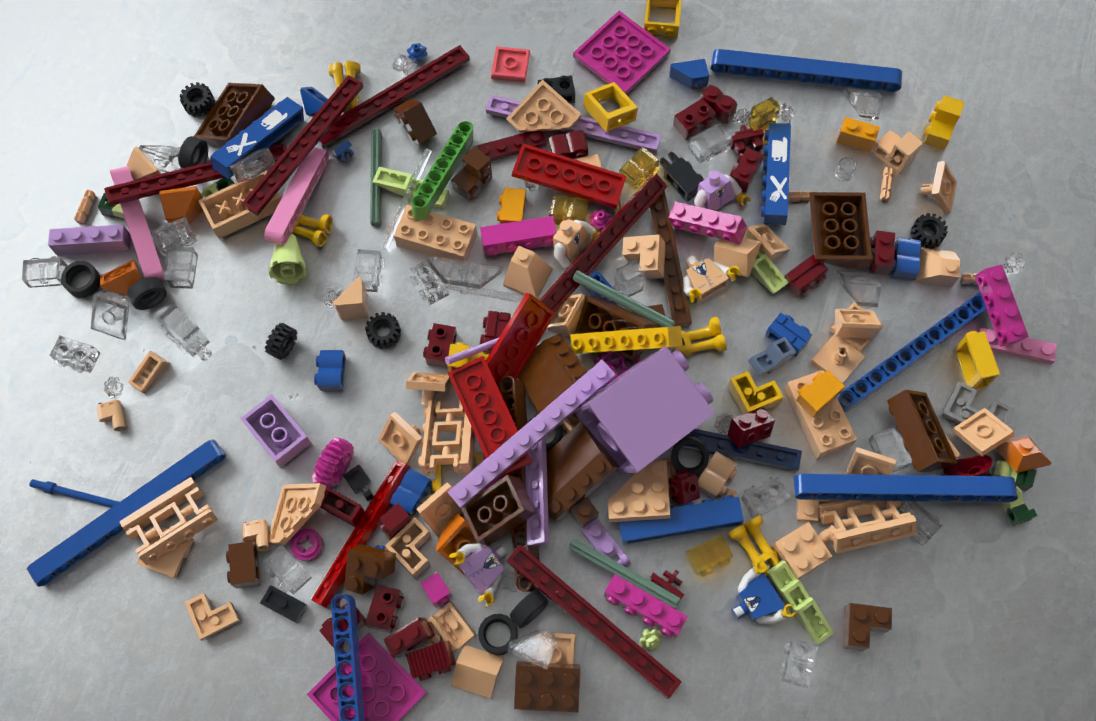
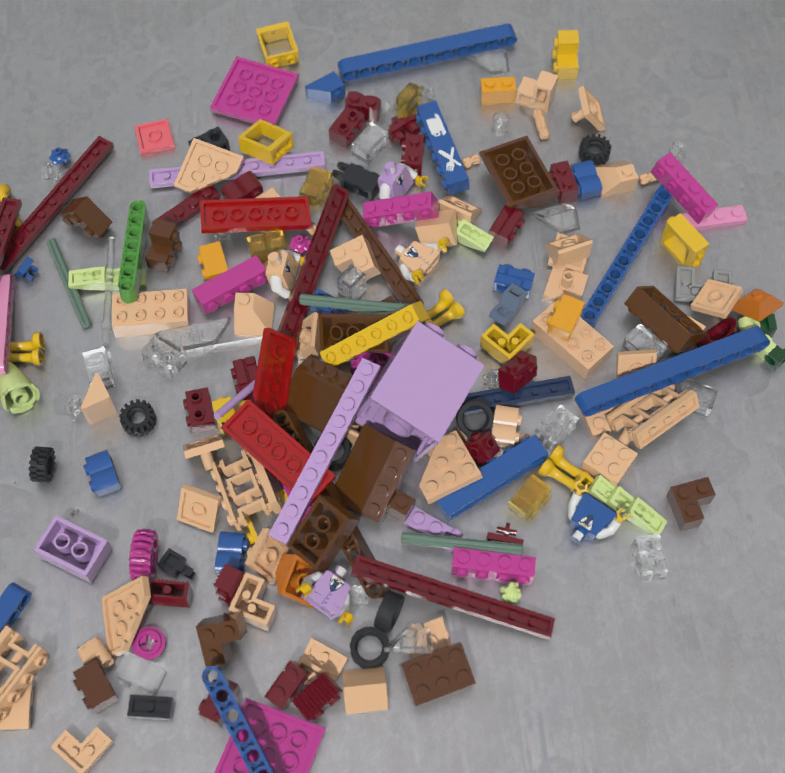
camera: 25 degrees left, 5 degrees down
red plate [311,461,411,608] -> none
dark red brick [365,584,405,634] -> none
dark pink brick [420,572,452,607] -> none
lavender plate [525,437,549,547] -> none

